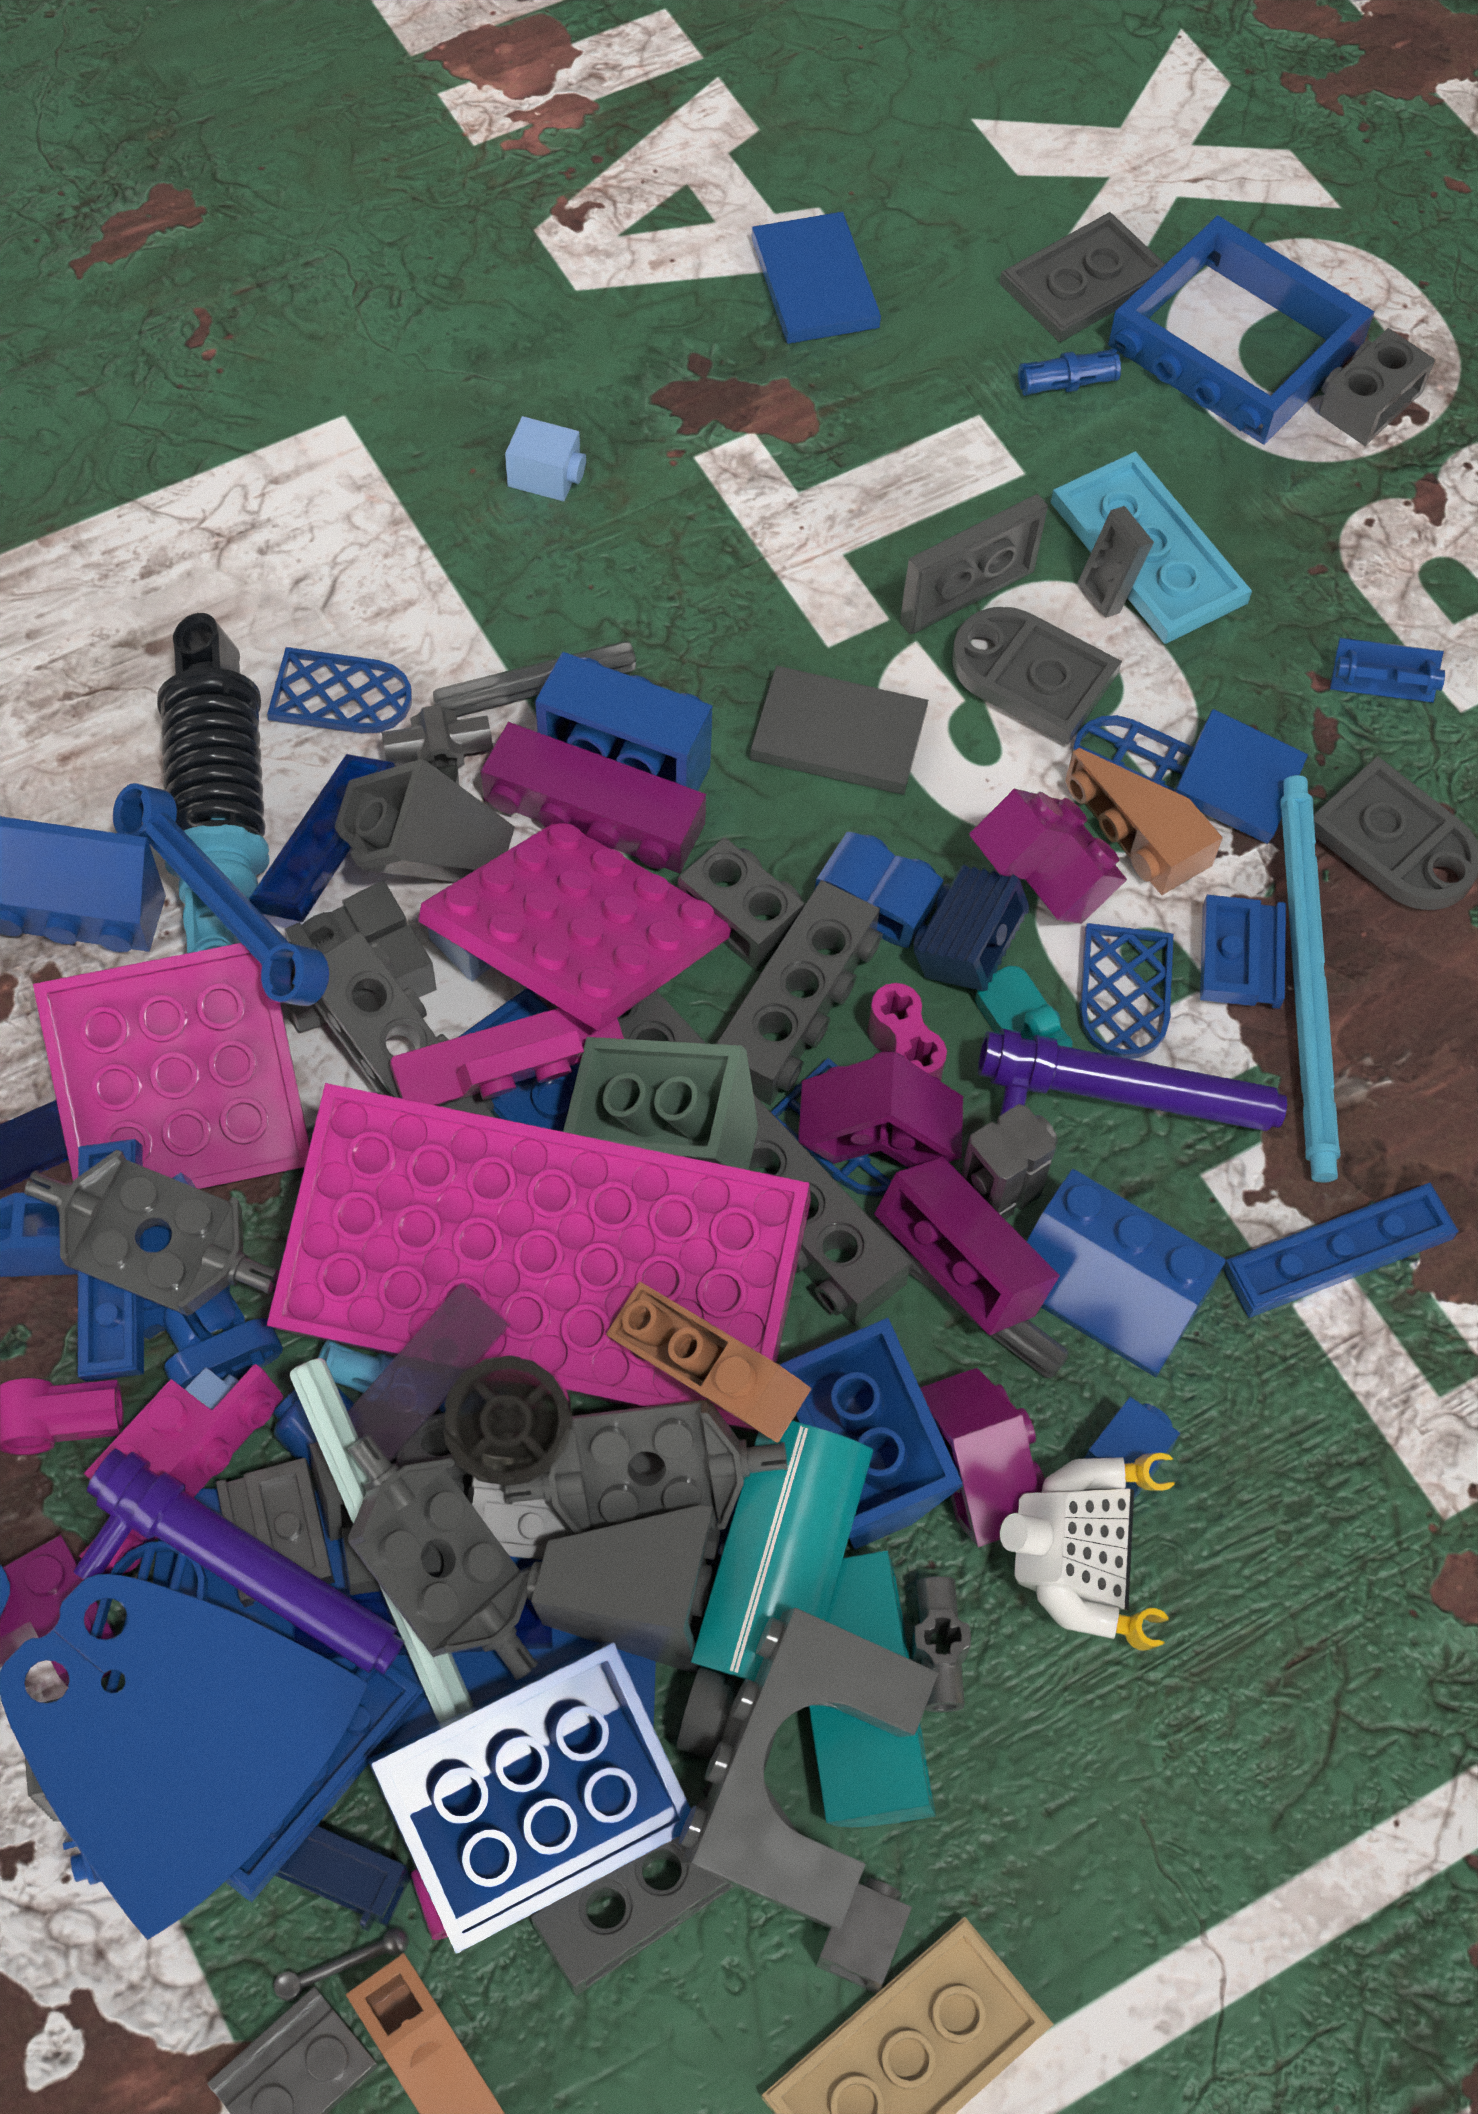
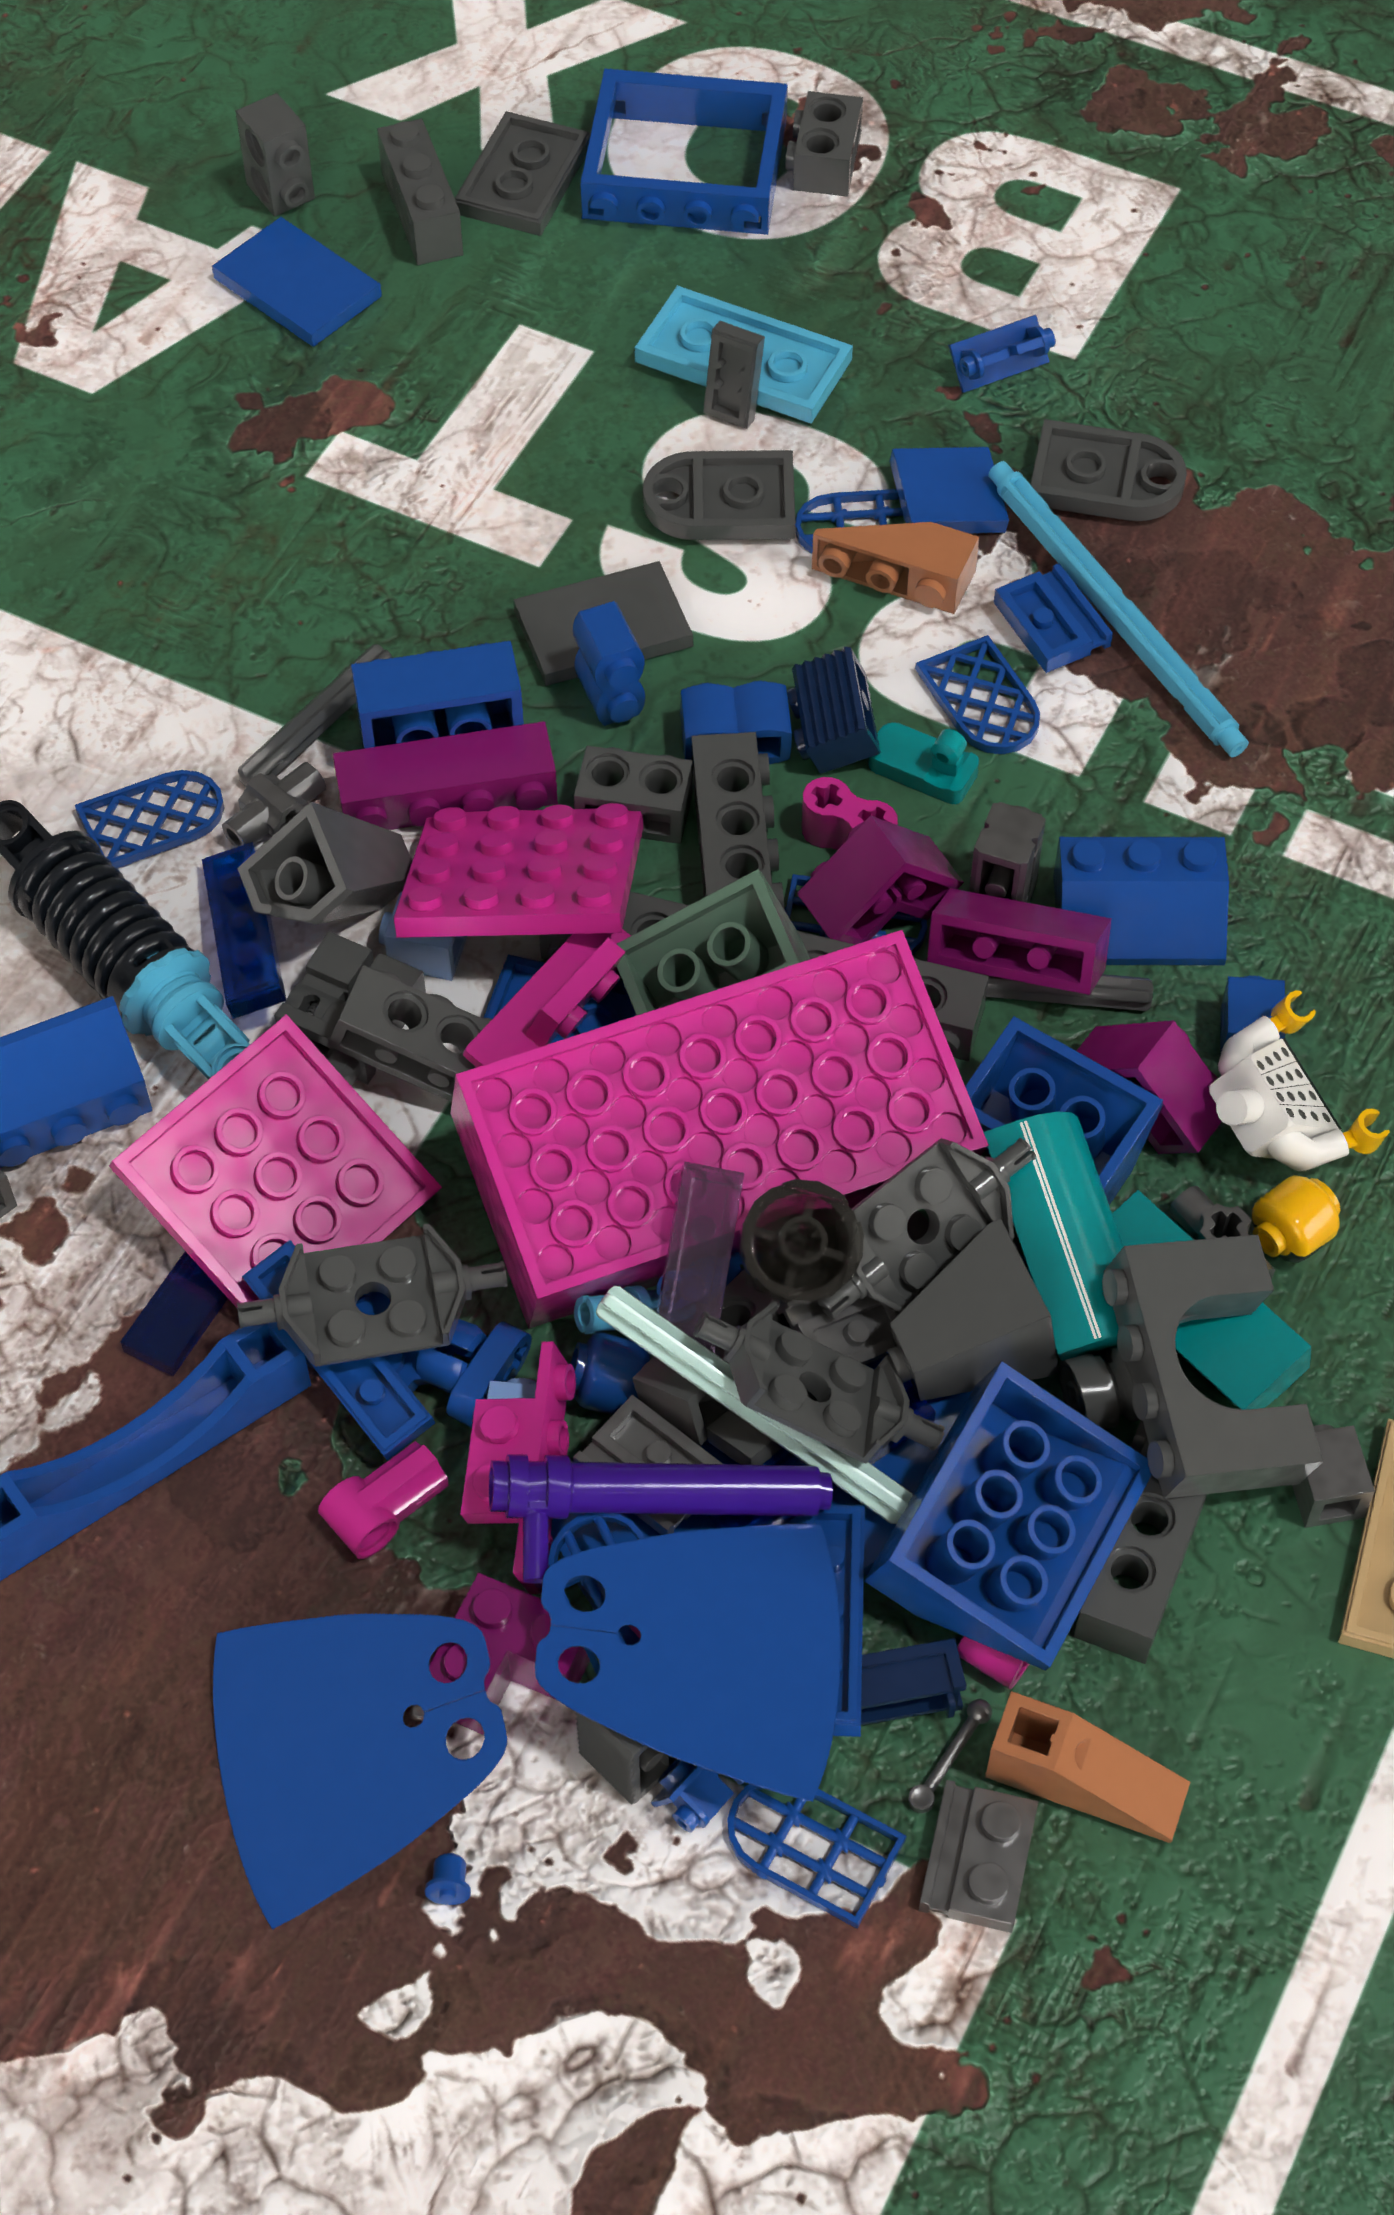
camera: 30 degrees left, 5 degrees down
blue piece [113,783,329,1006] -> none
light blue brick [505,416,586,501] -> none
nougat slope [606,1281,812,1443] -> none
dark grey tile [900,493,1048,635] -> none
magenta brick [969,788,1127,924] -> none
dark purple cylinder [978,1028,1287,1131] -> none
blue pin [1018,348,1121,396] -> none
blue tile [1223,1182,1458,1318] -> none
none -> dark grey brick [236,93,315,217]
none -> dark grey brick [377,119,463,265]
none -> blue brick [573,601,645,726]
none -> blue window [727,1784,907,1929]
none -> yellow head [1252,1175,1341,1263]

